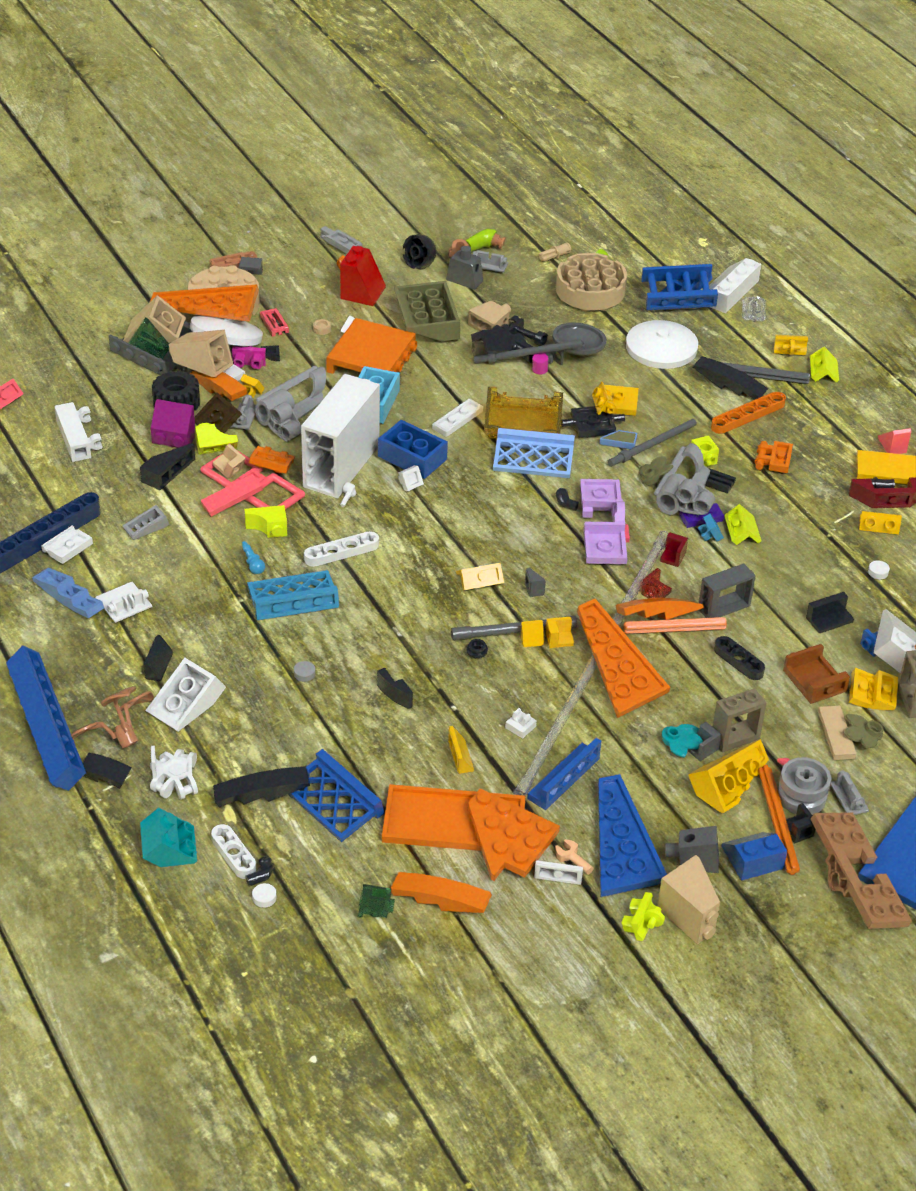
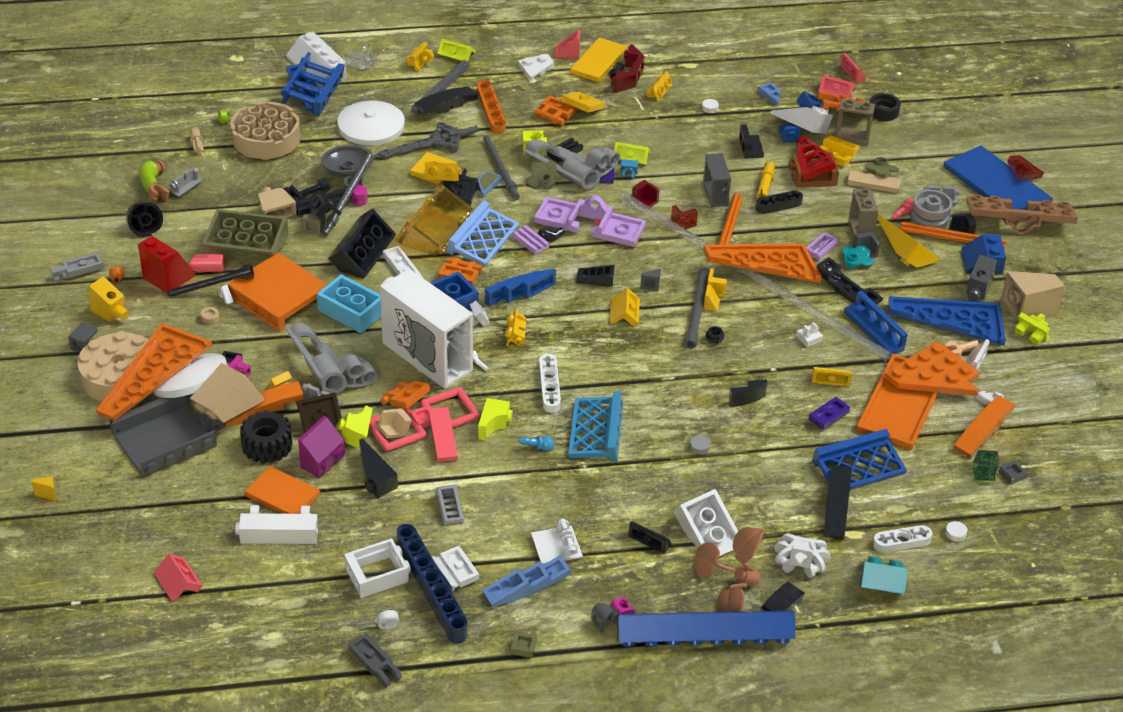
camera: 70 degrees left, 0 degrees up
tan slope [123,295,186,350] -> none
clear green wing [129,317,169,359] -> none
nougat hinge [209,251,258,268] -> none
black arm [245,856,274,887] -> none
dark grey torso [446,246,483,290] -> none
orange slope [616,598,704,620] -> none
none -> yellow slope [31,476,56,501]
none -> yellow torso [89,276,130,322]
none -> black piece [167,263,254,297]
none -> coral arm [189,254,225,272]
none -> orange tile [245,466,320,514]
none -> black slope [328,208,396,278]
none -> white window [344,538,411,598]
none -> dark grey bar [375,122,479,159]
none -> orange plate [438,257,483,286]
none -> blue slope [485,269,556,307]
none -> yellow hinge [505,308,527,346]
none -> lavender tile [512,225,549,255]
none -> white wing [518,54,554,82]
none -> yellow plate [561,91,606,113]
none -> black slope [576,265,615,286]
none -> dark grey leg [591,597,635,633]
none -> yellow pin [756,161,776,199]
none -> red plate [797,136,836,180]
none -> lavender tile [806,232,839,261]
none -> dark purple plate [808,397,850,430]
none -> black slope [816,257,883,306]
none -> white tile [976,391,1004,406]
none -> dark grey tile [998,461,1028,485]

